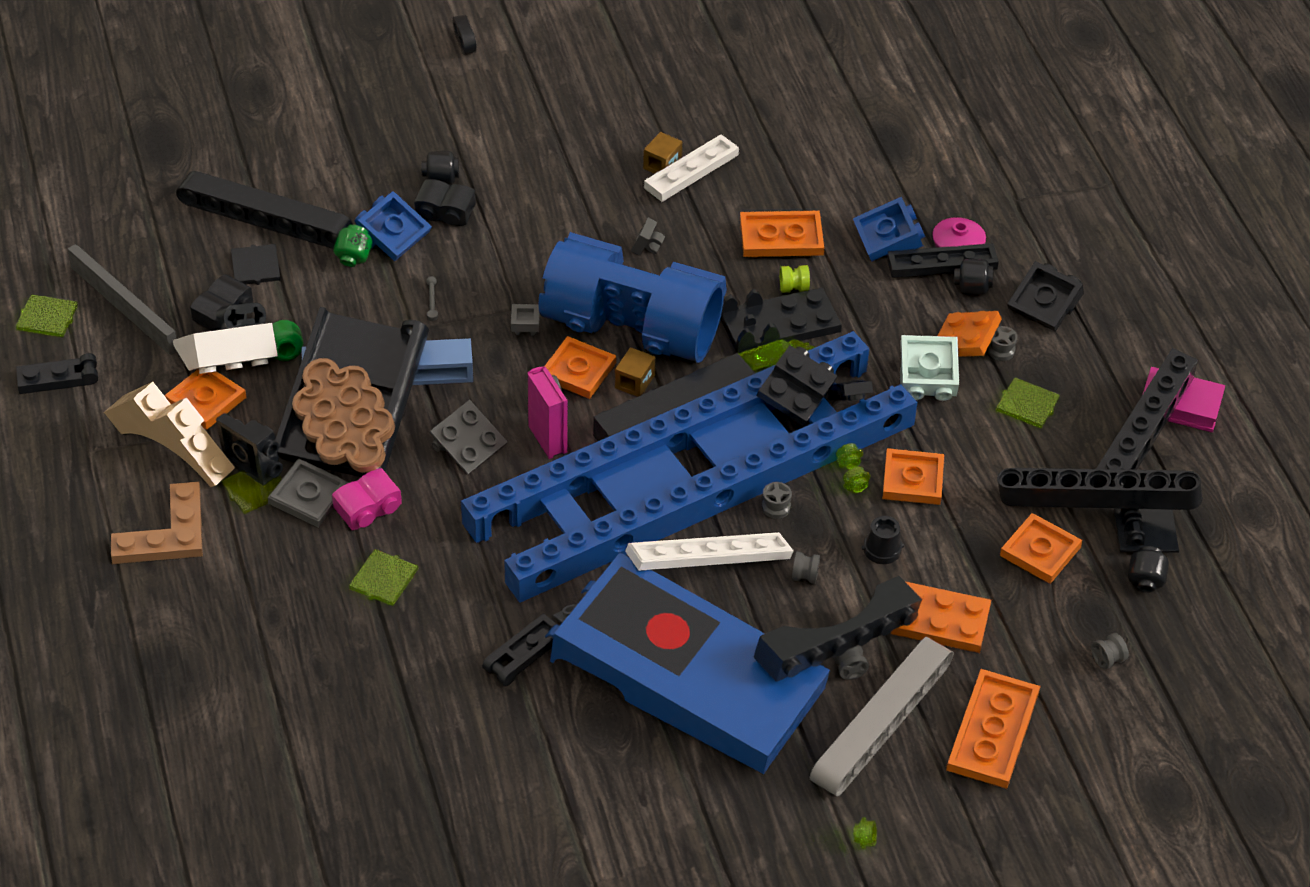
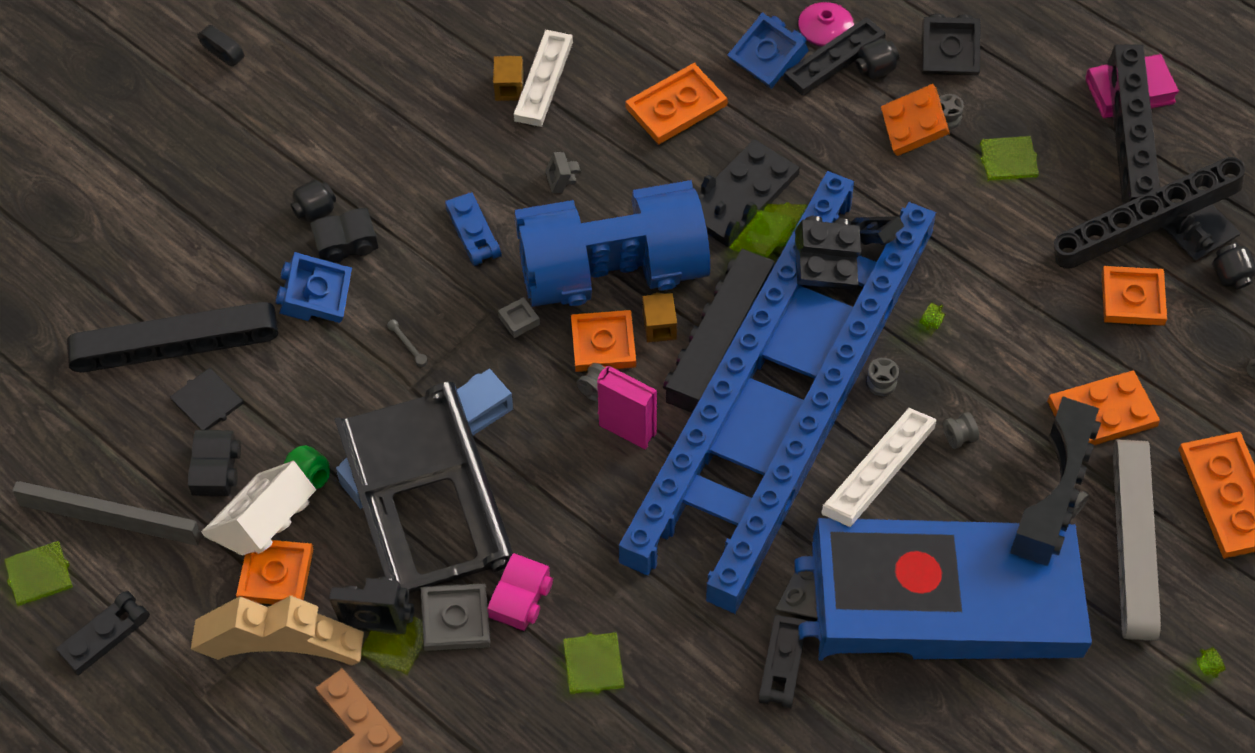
camera: 30 degrees left, 10 degrees up
black beam [216,303,266,330] -> none
medium nougat plate [292,358,395,473] -> none
green head [333,225,372,267] -> none
dark grey hinge [430,400,507,475] -> none
lime wheel [779,265,810,293] -> none
clear neon green plate [836,443,864,469] -> none
black piece [861,516,904,565] -> none
orange plate [882,448,944,505] -> none
light aqua plate [900,335,959,401] -> none
none -> blue plate [445,192,502,266]

